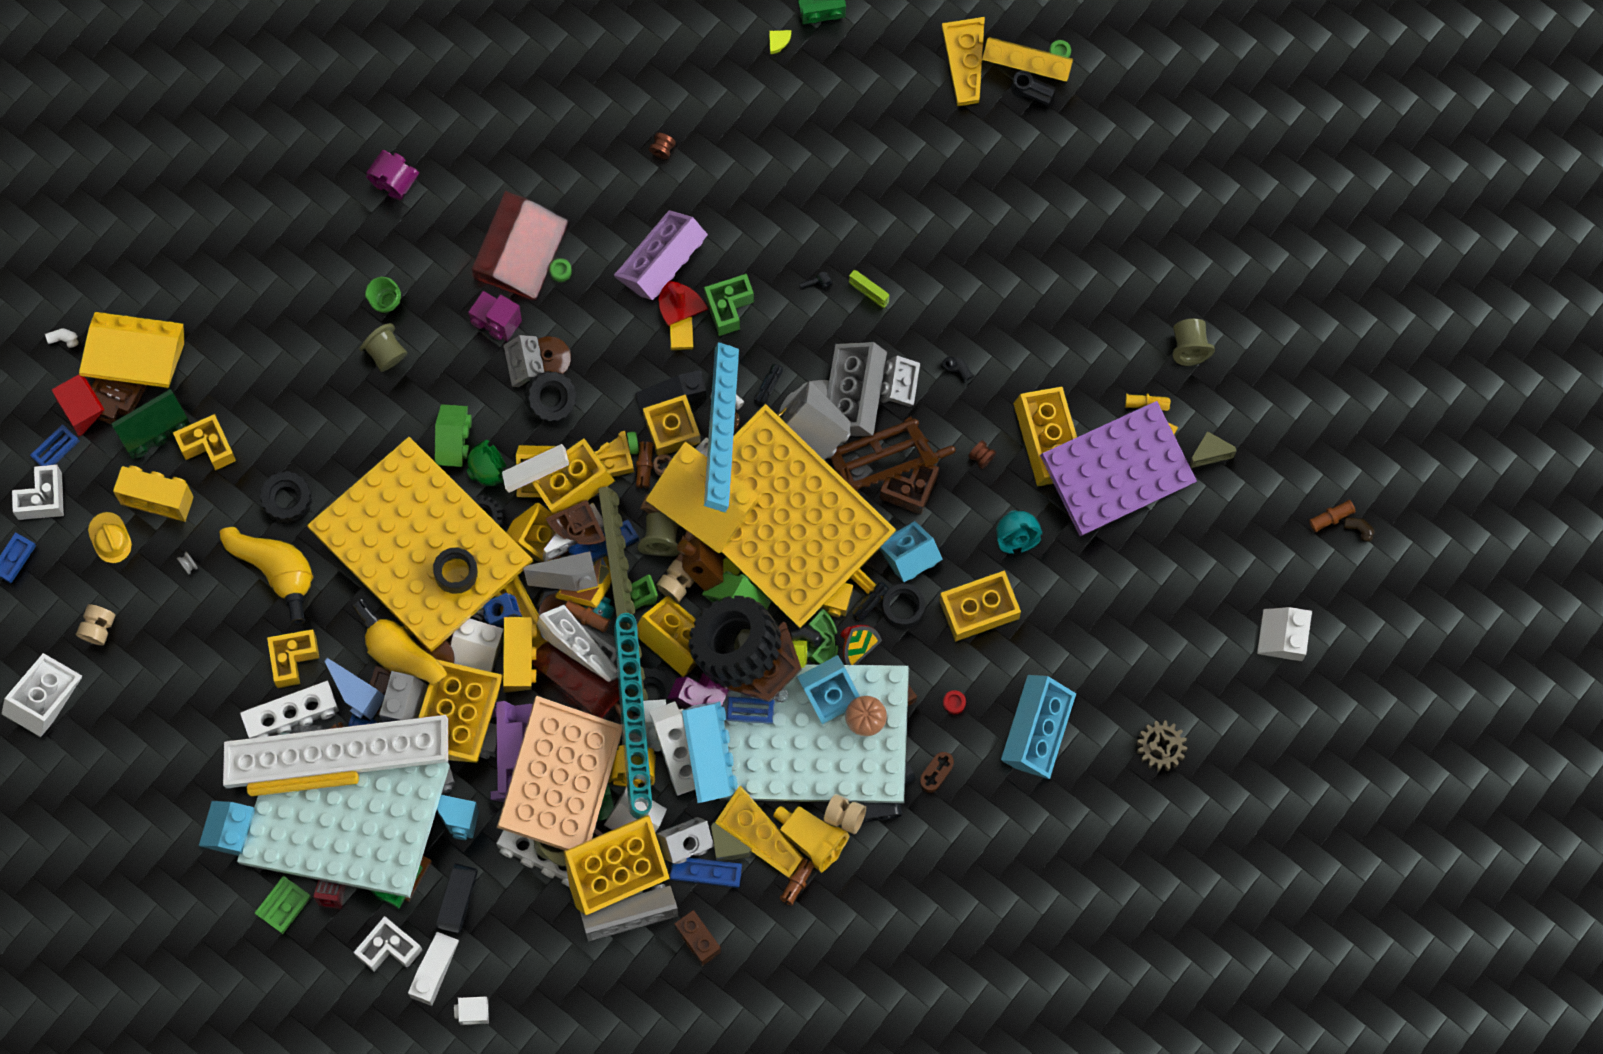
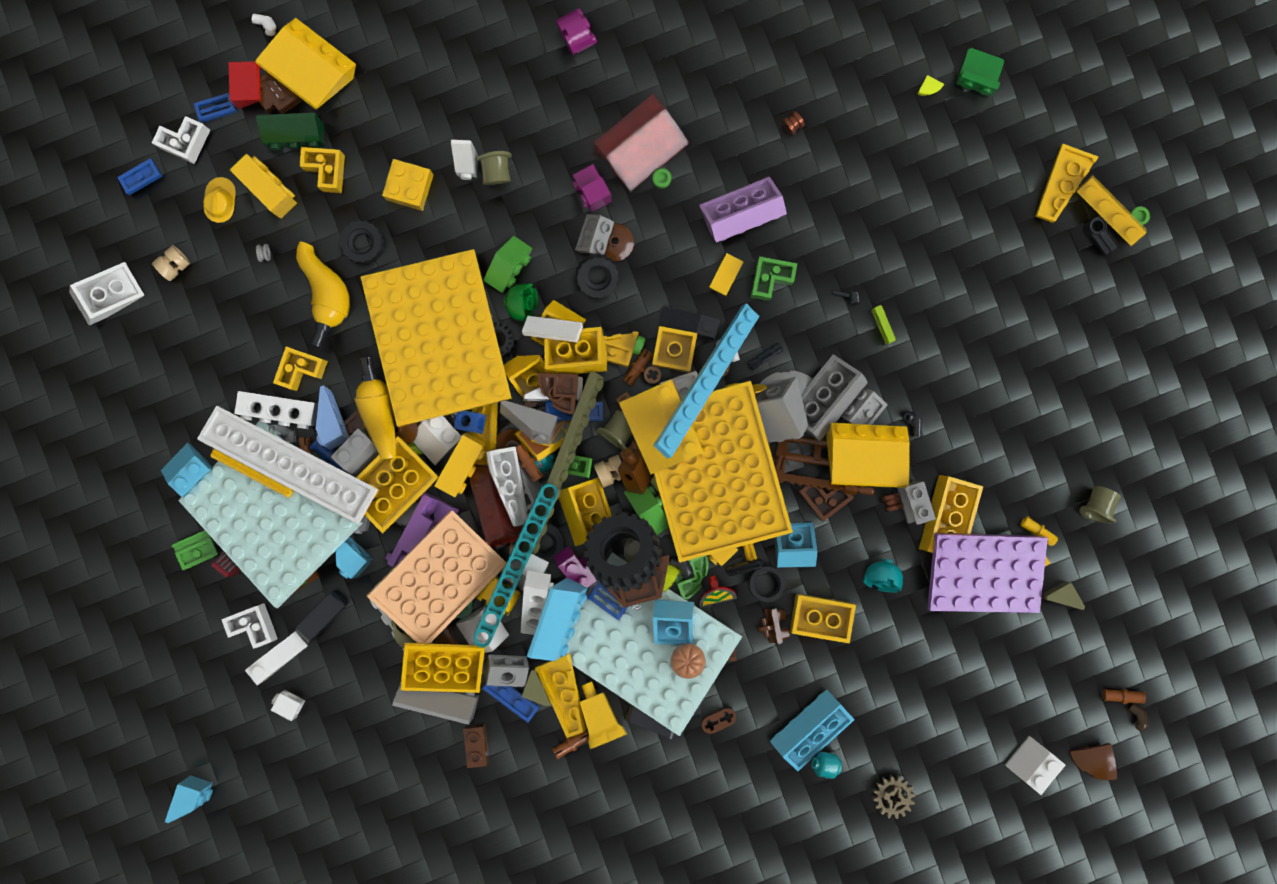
camera: 30 degrees right, 15 degrees up
bright green hair [365,276,401,313] -> none
black tyre [433,547,478,594] -> none
red shield [659,281,708,326] -> none
tan wheel [824,794,866,834] -> none
red tile [943,690,966,714] -> none
none -> yellow brick [382,159,433,211]
none -> white slope [451,140,478,180]
none -> reddish brown hips [757,608,790,644]
none -> teal head [812,752,842,779]
none -> yellow slope [826,423,909,488]
none -> light grey panel [896,481,936,524]
none -> reddish brown brick [1069,743,1117,780]

